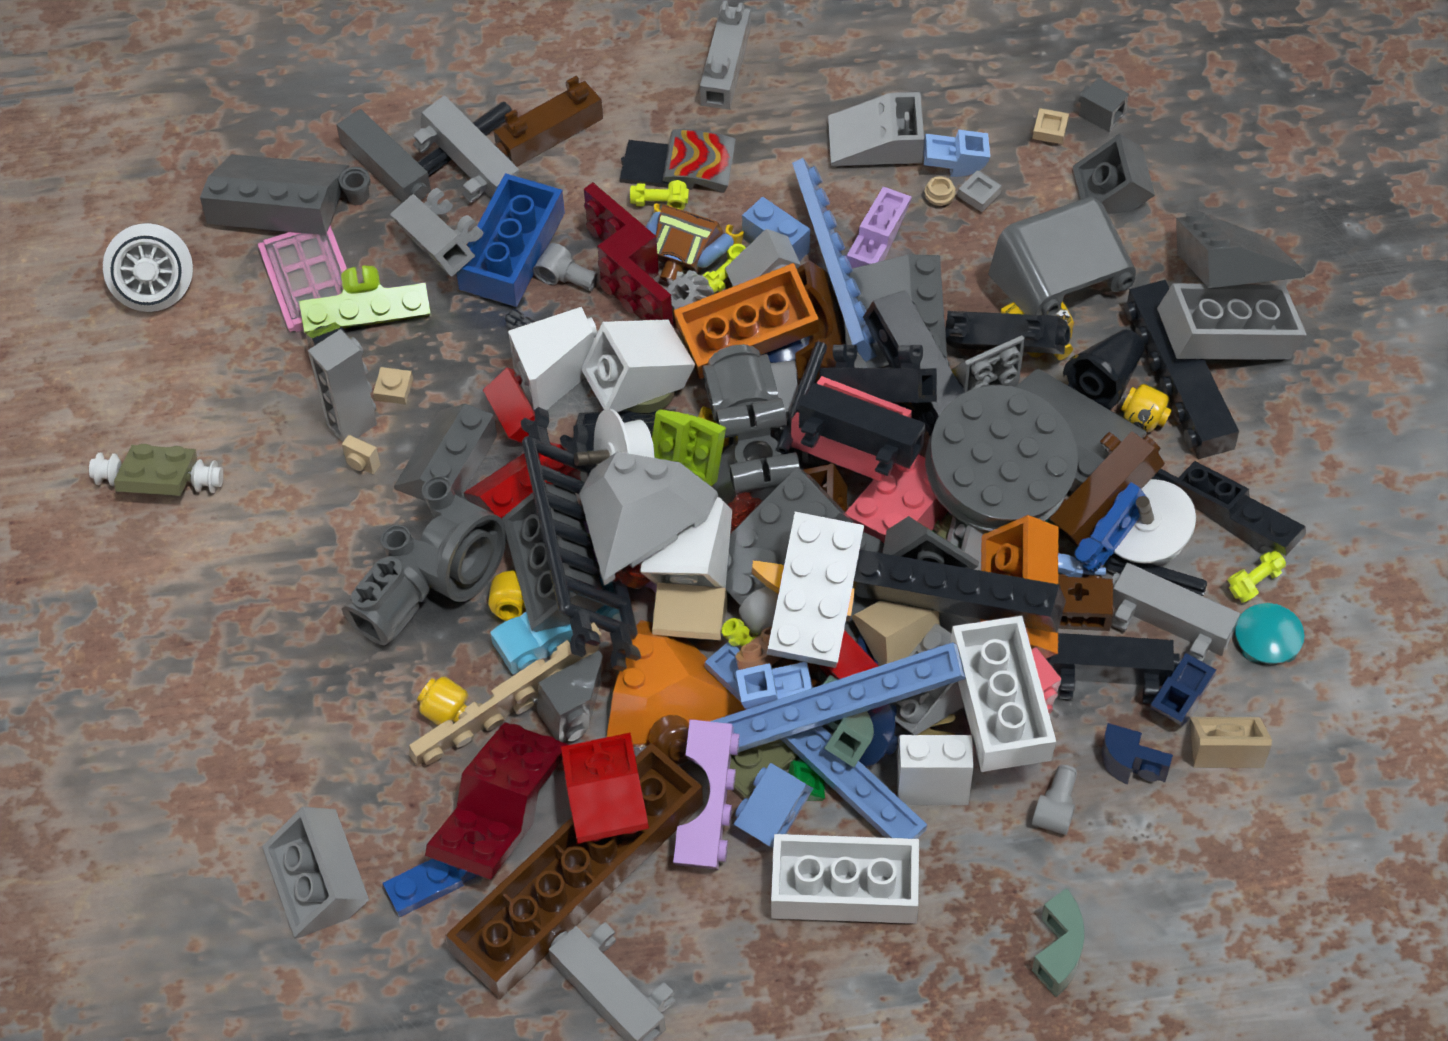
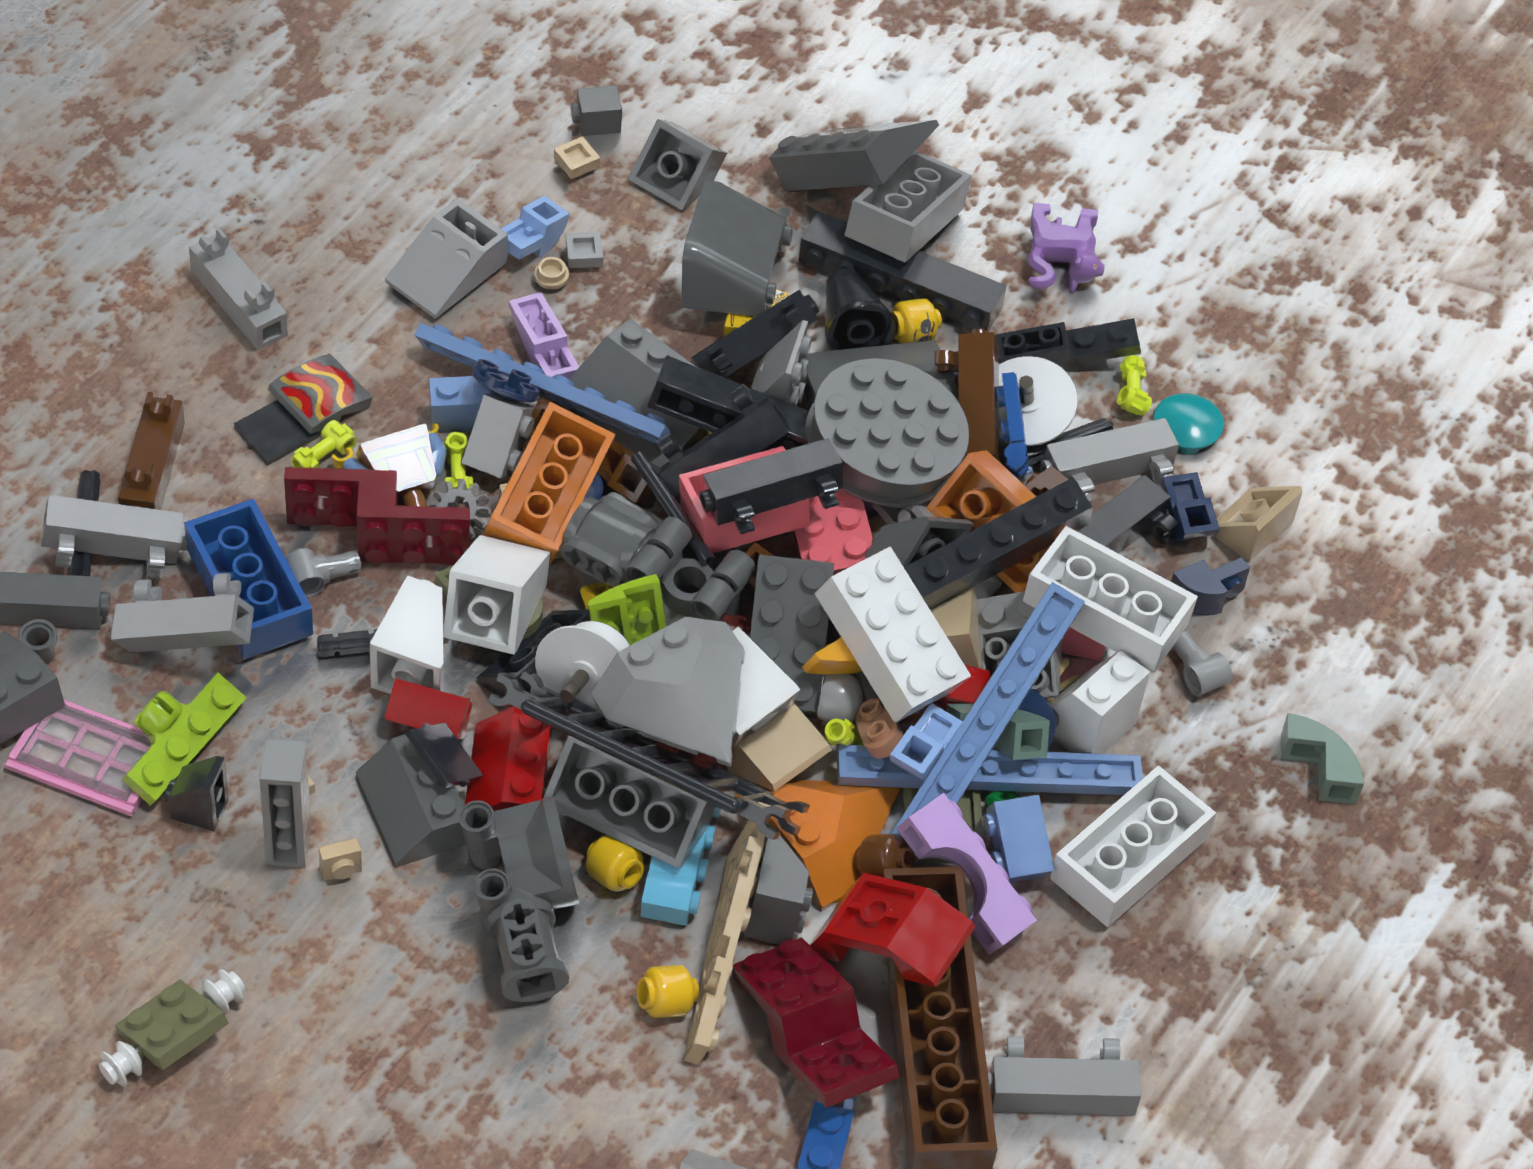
camera: 55 degrees left, 5 degrees down
none -> black piece [405,723,483,788]
none -> dark blue dish [471,359,539,402]
none -> medium lavender animal [1028,203,1105,293]

